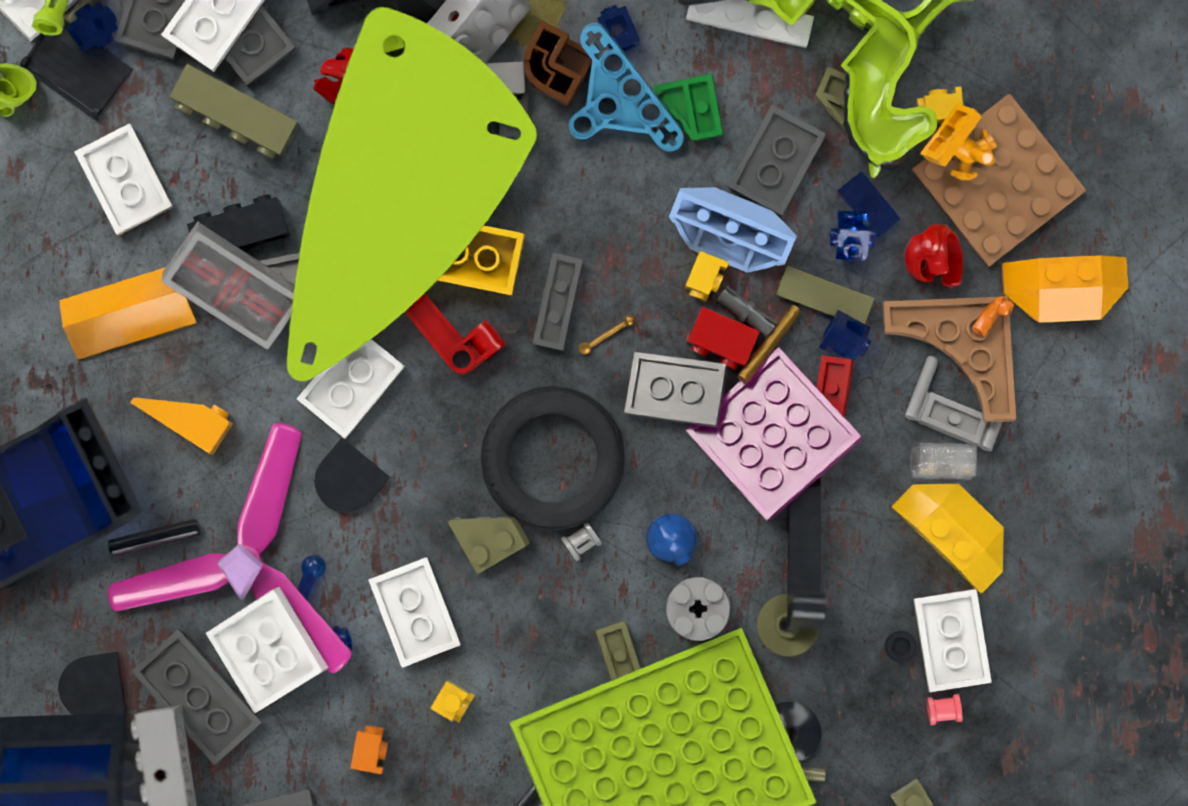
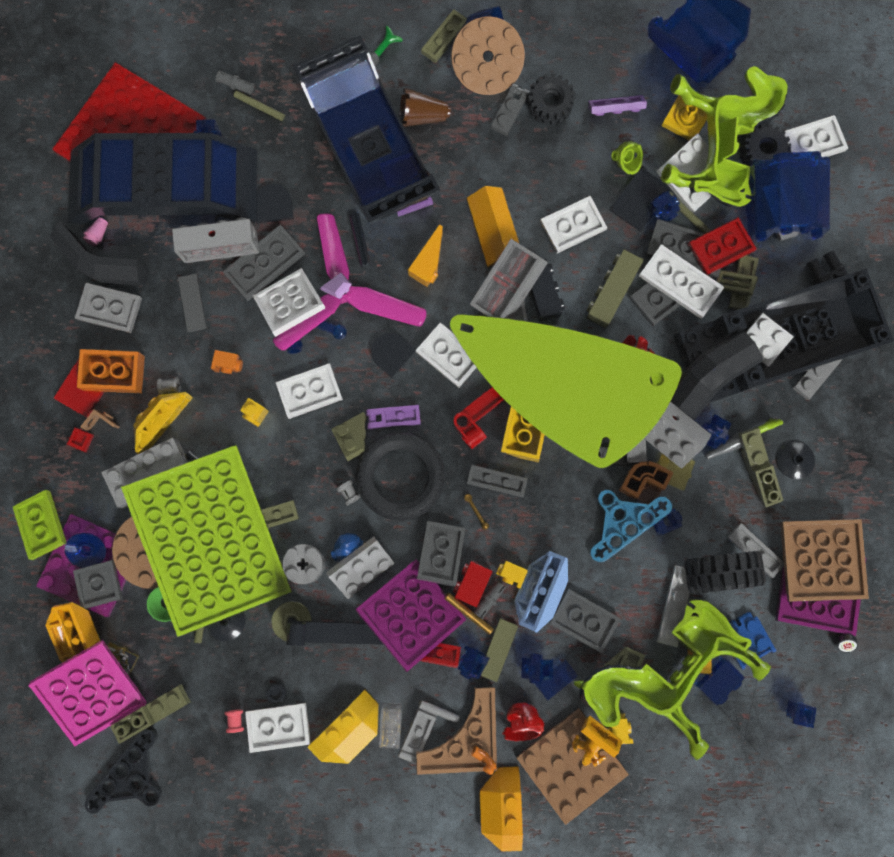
camera: 90 degrees right, 5 degrees down
green wing [653,74,724,142] -> none
none -> light grey plate [326,537,395,599]
none -> medium lavender plate [366,405,421,430]

